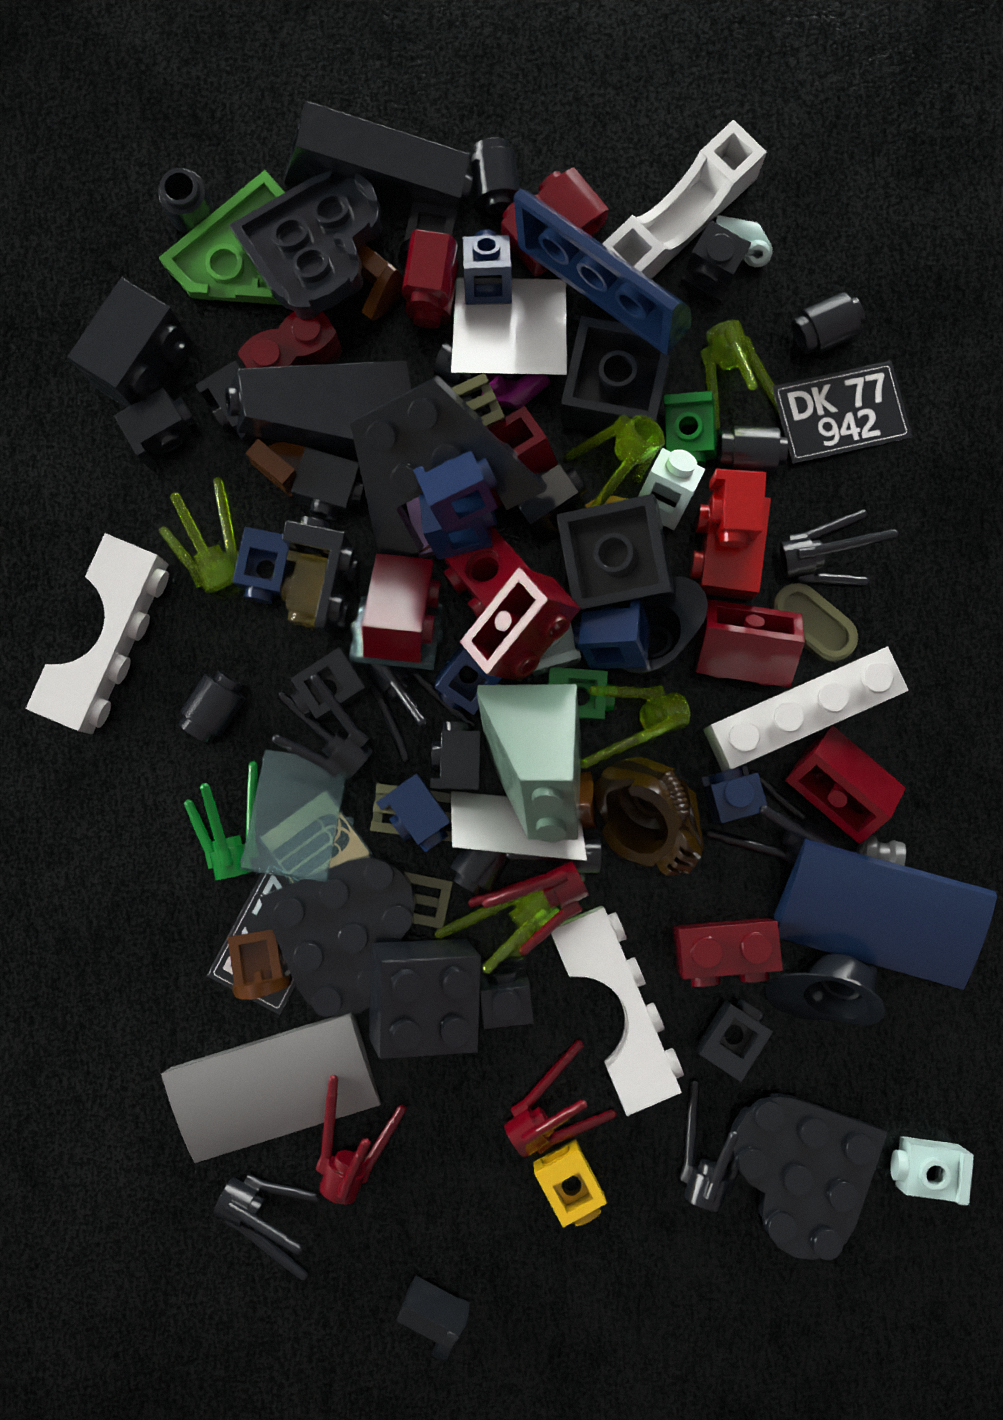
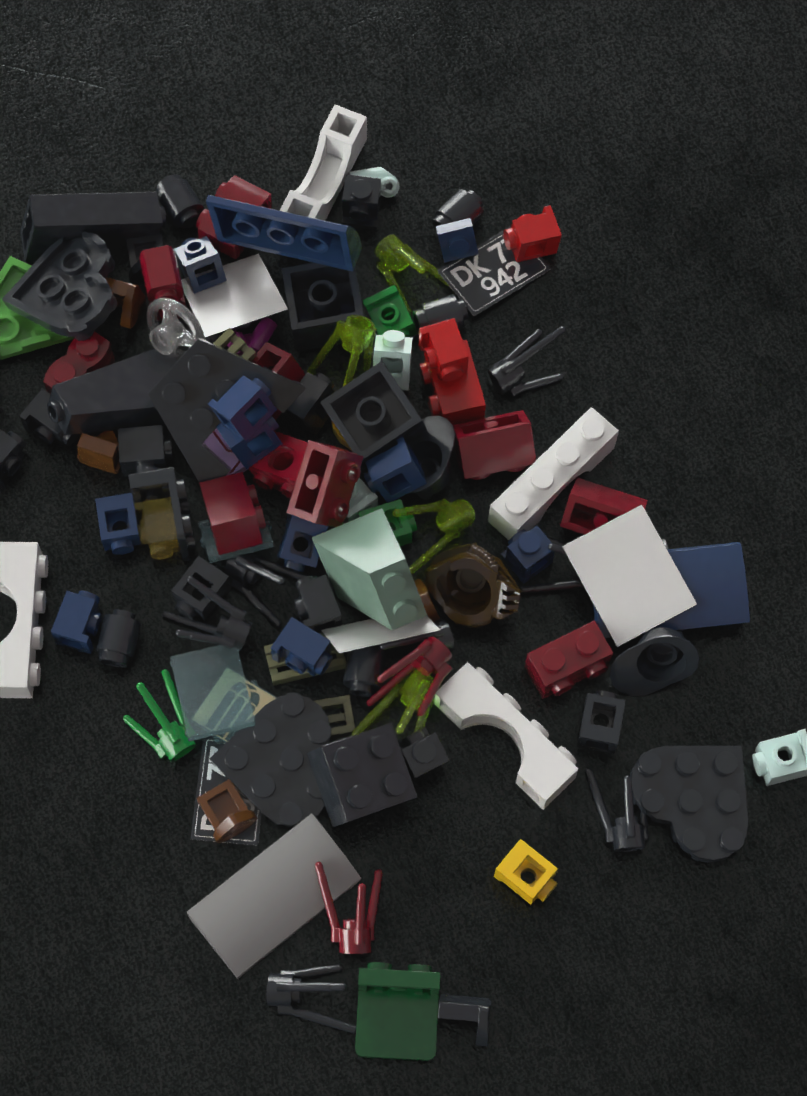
camera: 25 degrees left, 15 degrees down
clear neon green plant [159,477,238,593] -> none
dark red plant [504,1040,617,1158] -> none
olive tile [771,583,858,662] -> none
none -> dark blue brick [51,590,102,654]
none -> clear piece [146,298,206,360]
none -> dark green bracket [355,962,440,1061]
none -> dark blue plate [436,218,479,263]
none -> red brick [503,205,562,262]
none -> white sticker [562,505,697,647]

